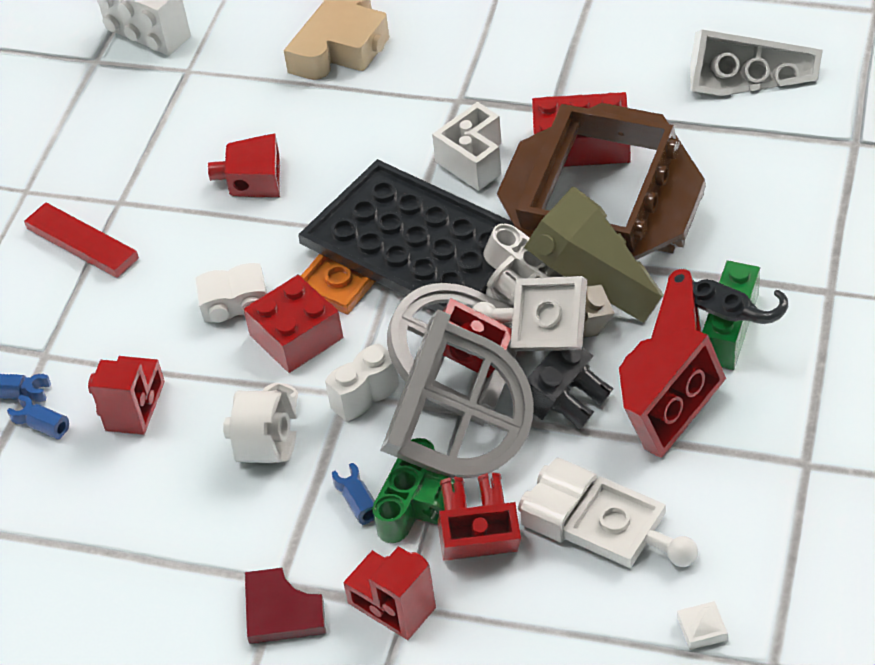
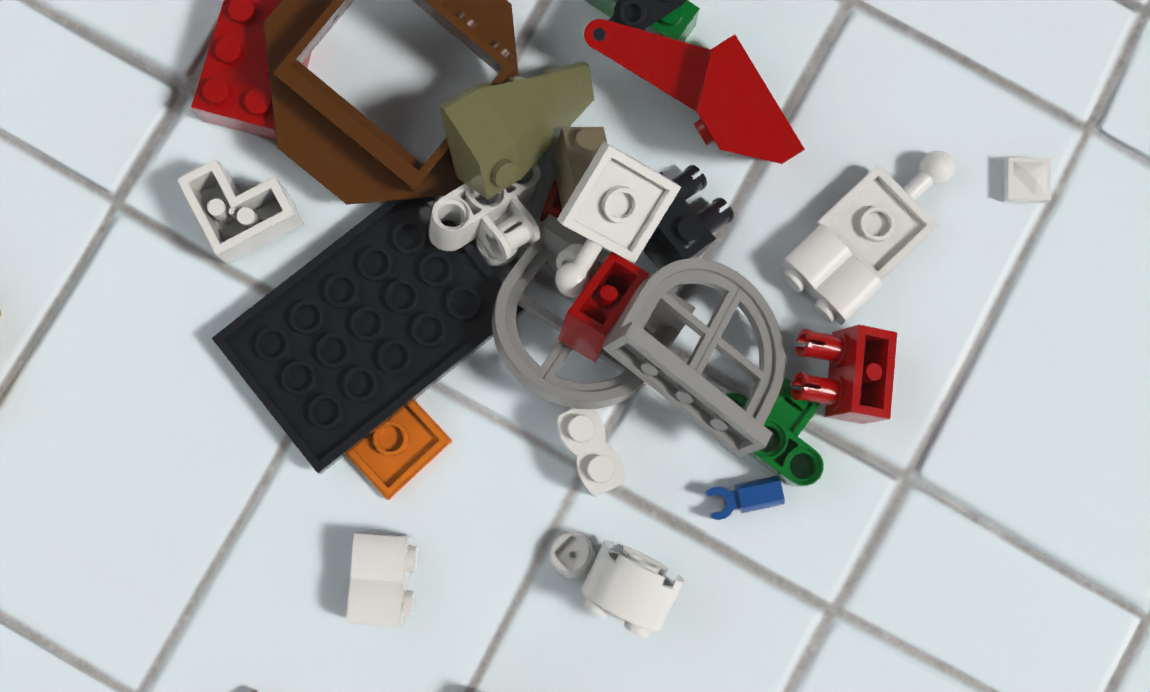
camera: 80 degrees left, 35 degrees up
red torso [208,133,280,197] -> none
red brick [243,274,344,373] -> none
dark red tile [245,567,326,644] -> none
red brick [343,546,436,640] -> none

